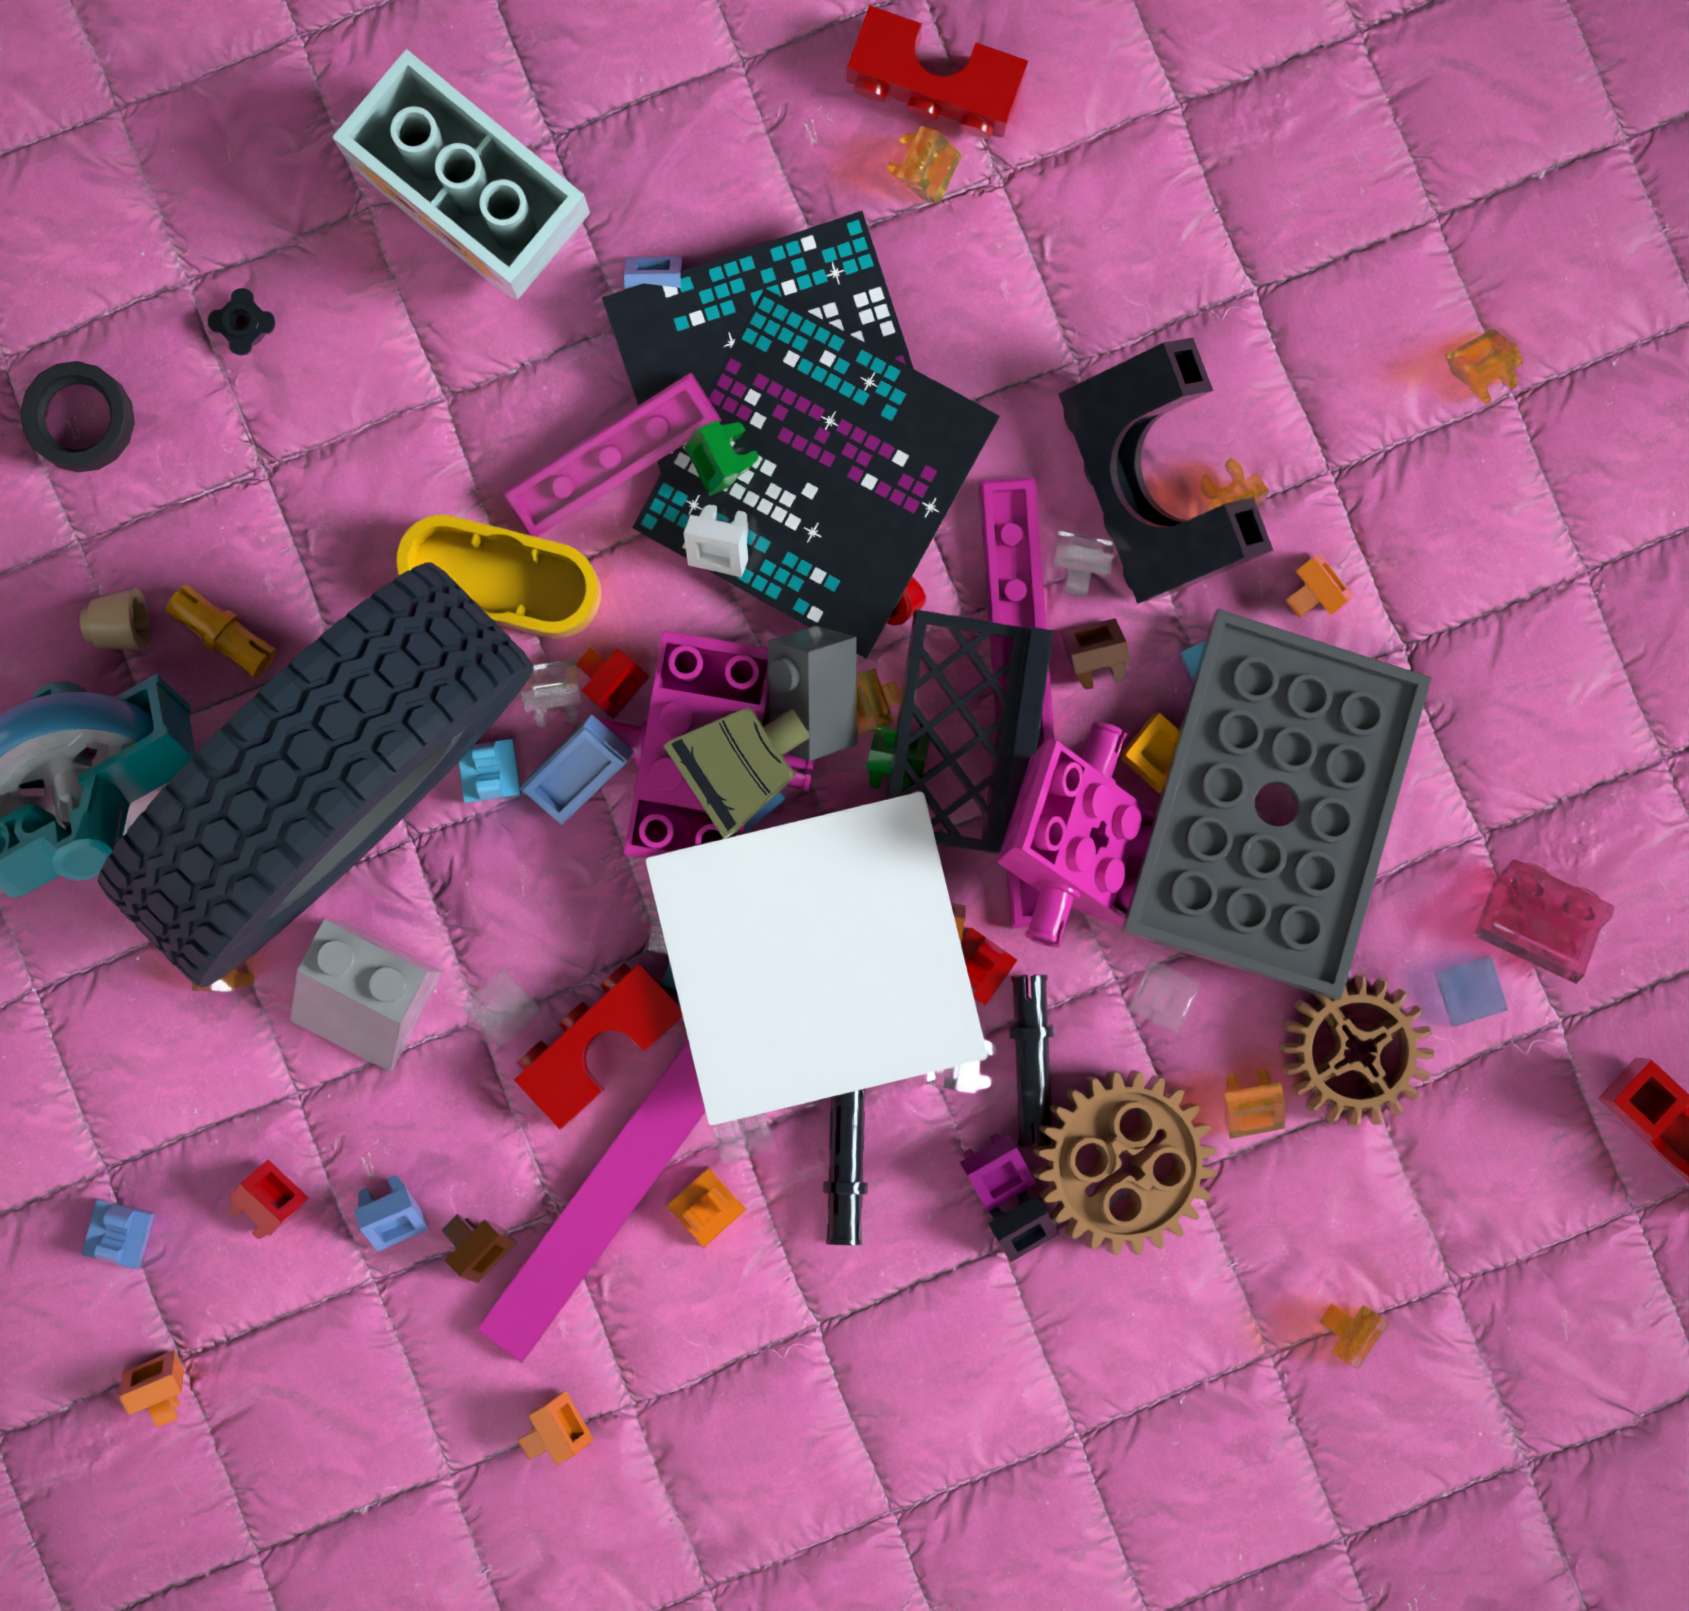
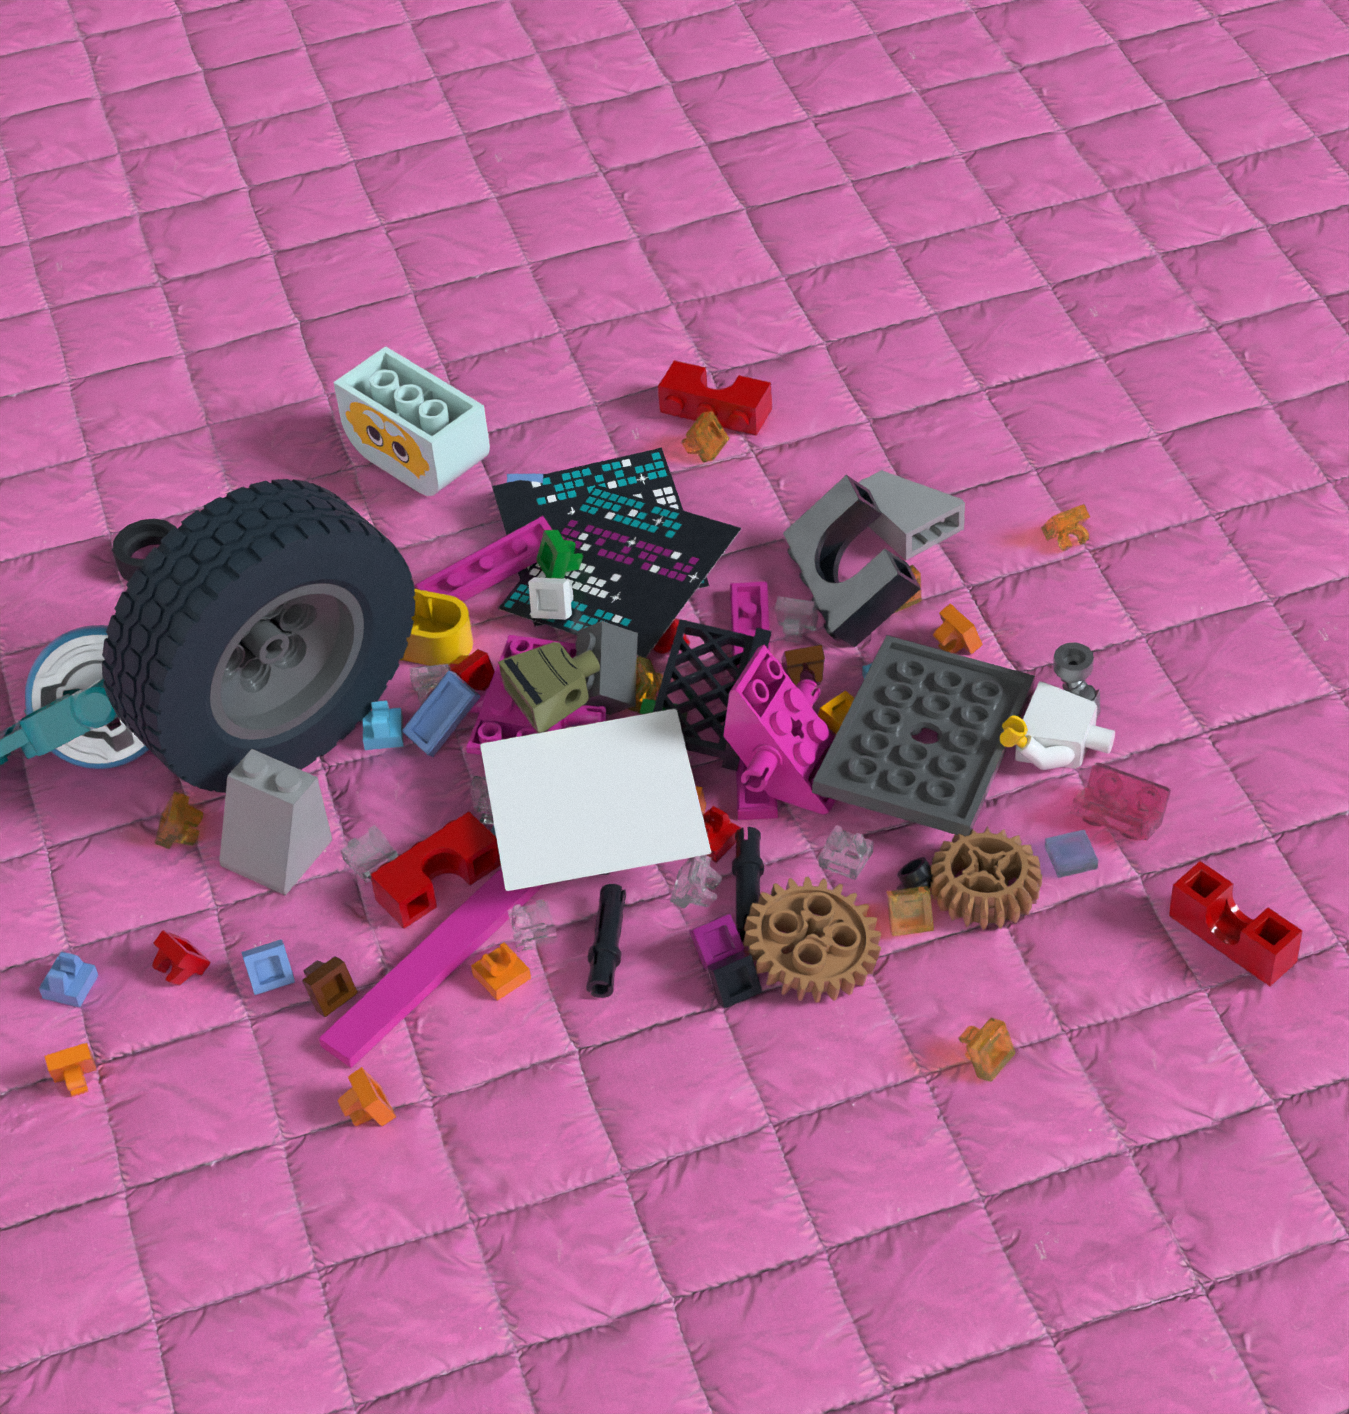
camera: 10 degrees right, 40 degrees down
none -> light grey slope [858,470,965,560]
none -> black plate [897,857,933,895]
none -> white torso [1000,642,1115,770]

